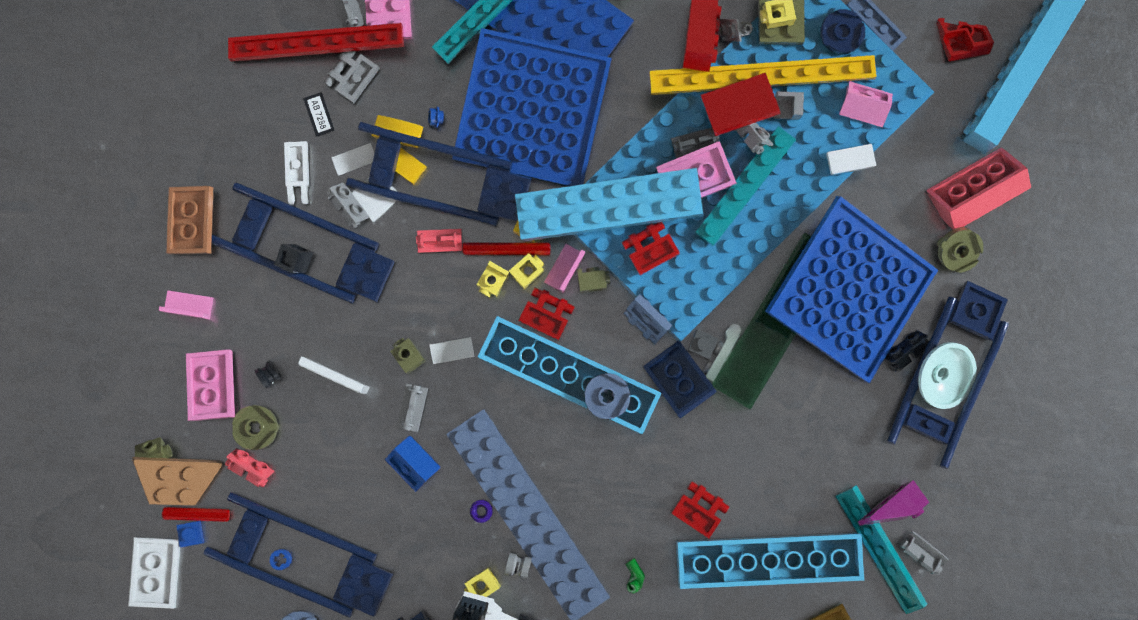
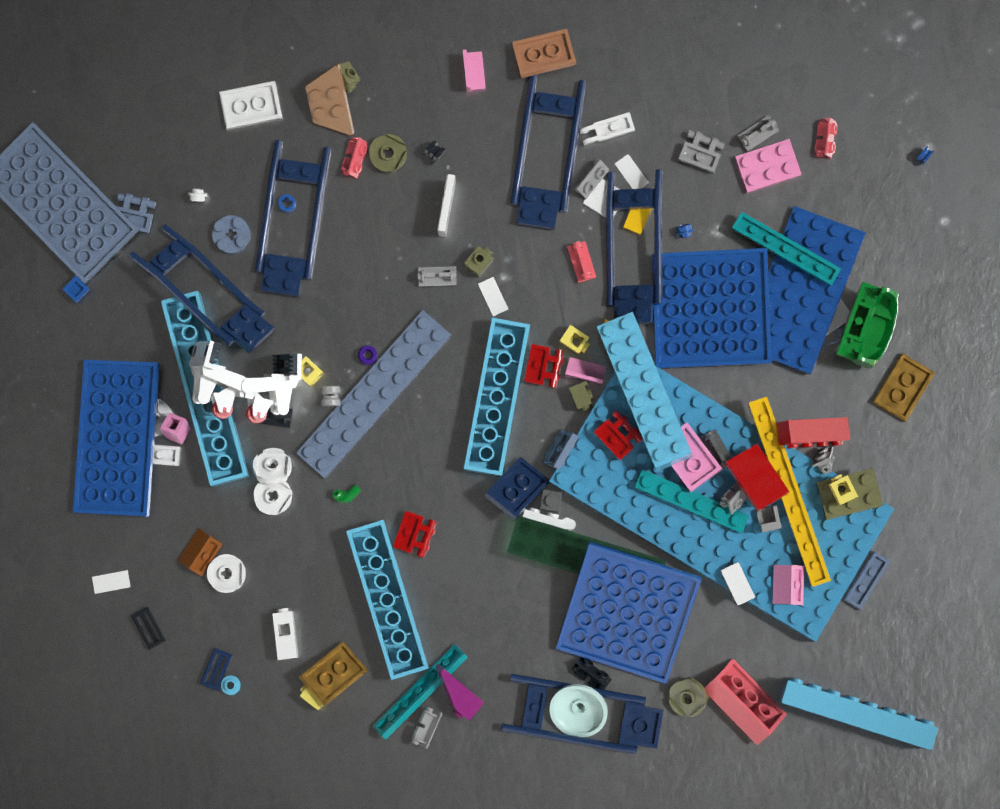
camera: 80 degrees right, 0 degrees up
red axle [162,507,230,522] -> none
blue plate [176,521,204,548] -> none
bright pink plate [186,349,235,421] -> none
red plate [228,23,404,62] -> none
black brick [274,244,313,274] -> none
sticker [303,92,335,137] -> none
yellow slope [372,115,423,148] -> none
blue panel [385,436,440,492] -> none
red axle [463,242,551,255] -> none
light yellow brick [476,261,510,298] -> none
sand blue plate [585,373,630,419] -> none
dark blue tile [820,9,865,55] -> none
red slope [937,18,994,62] -> none

